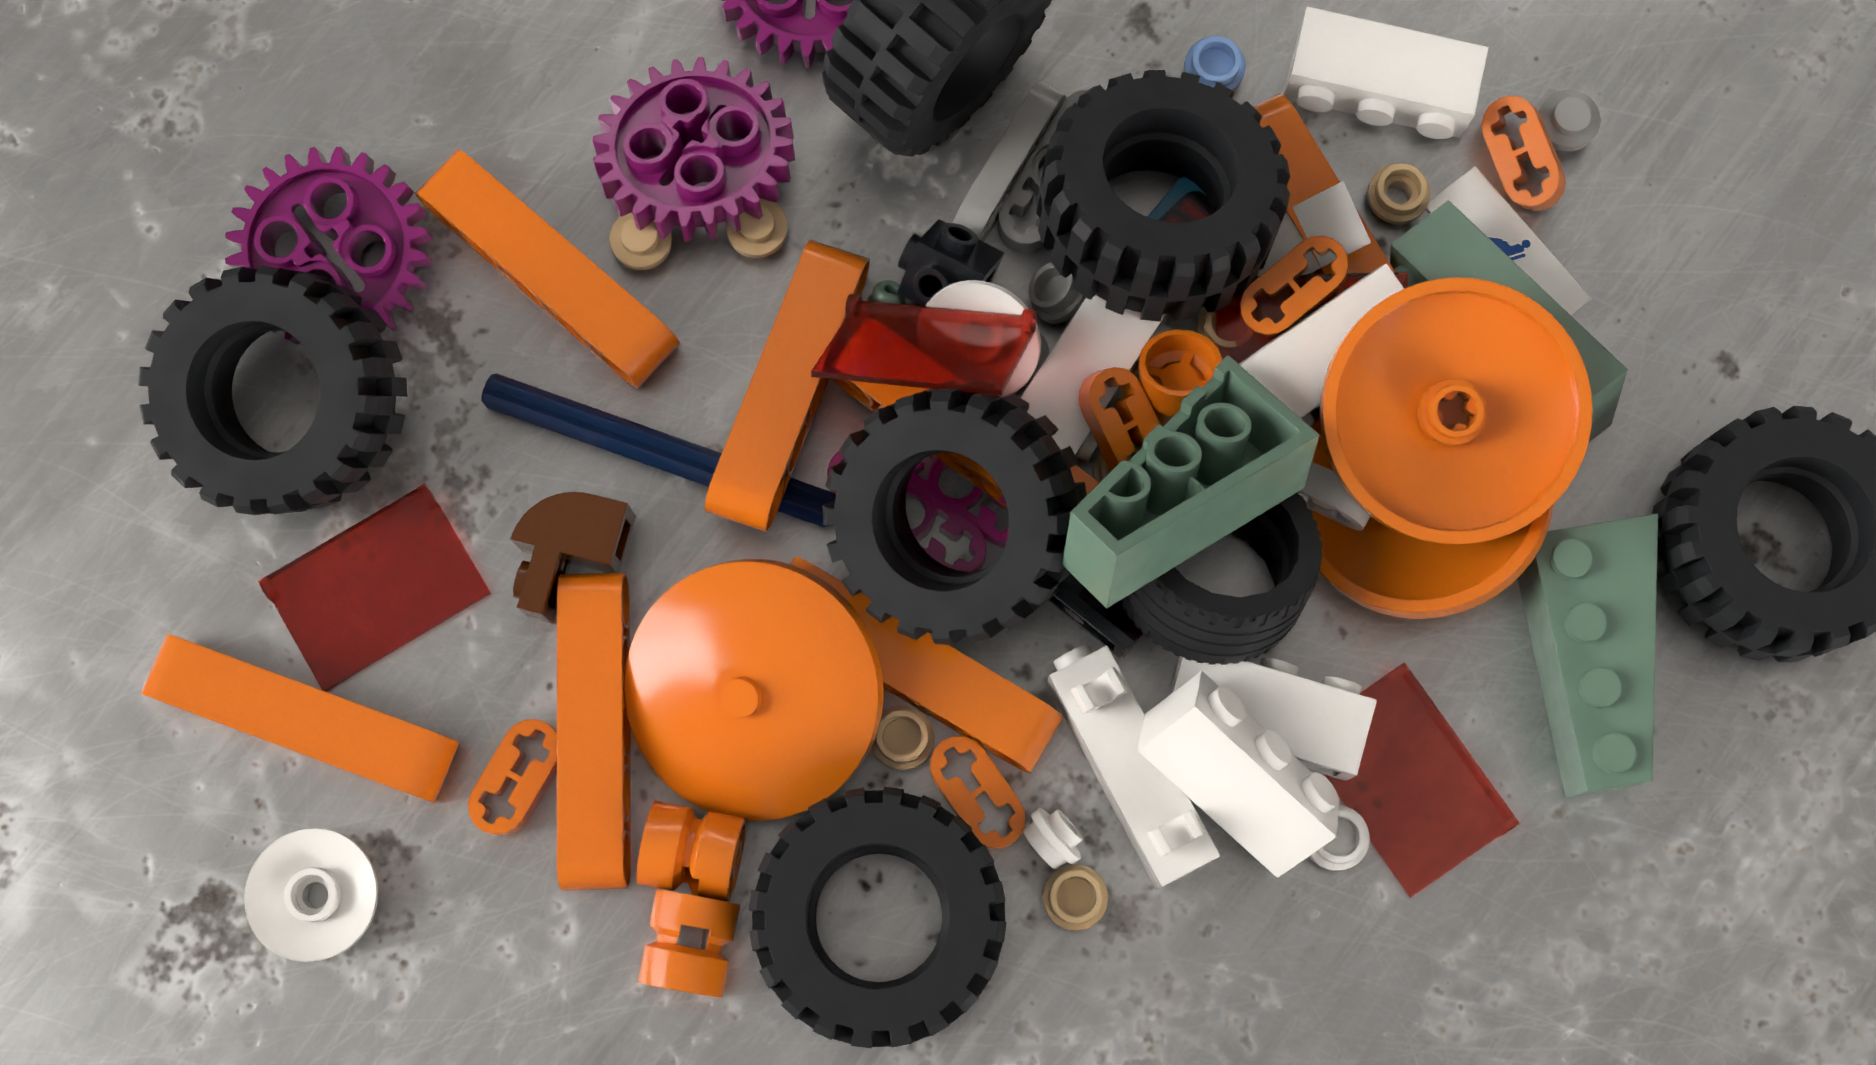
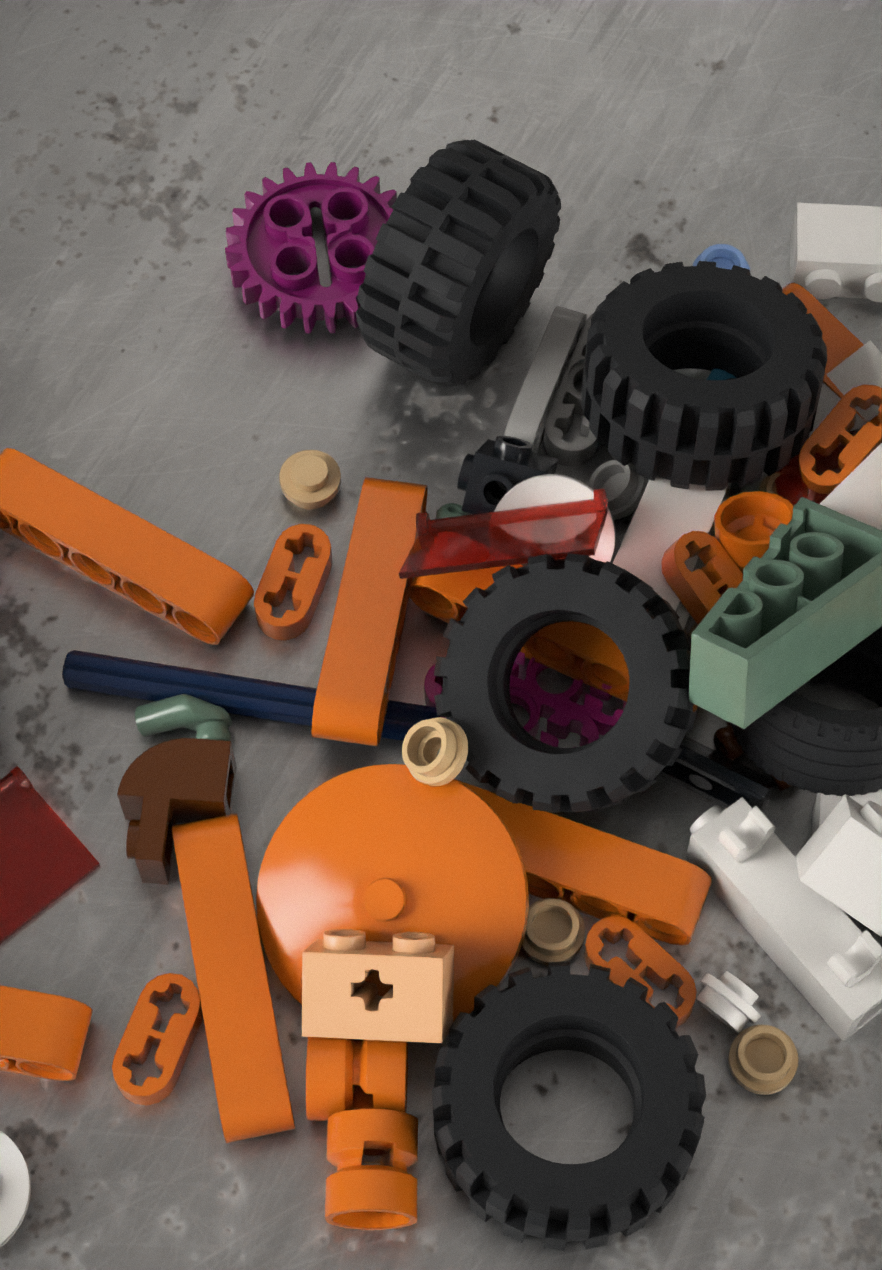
camera: 10 degrees left, 15 degrees down
magenta gear [592,57,795,242] -> none
tan plate [609,213,672,270] -> none
none -> sand green arm [135,694,233,741]
none -> orange beam [254,524,332,641]
none -> light nougat brick [302,929,454,1043]
none -> tan plate [402,717,468,786]

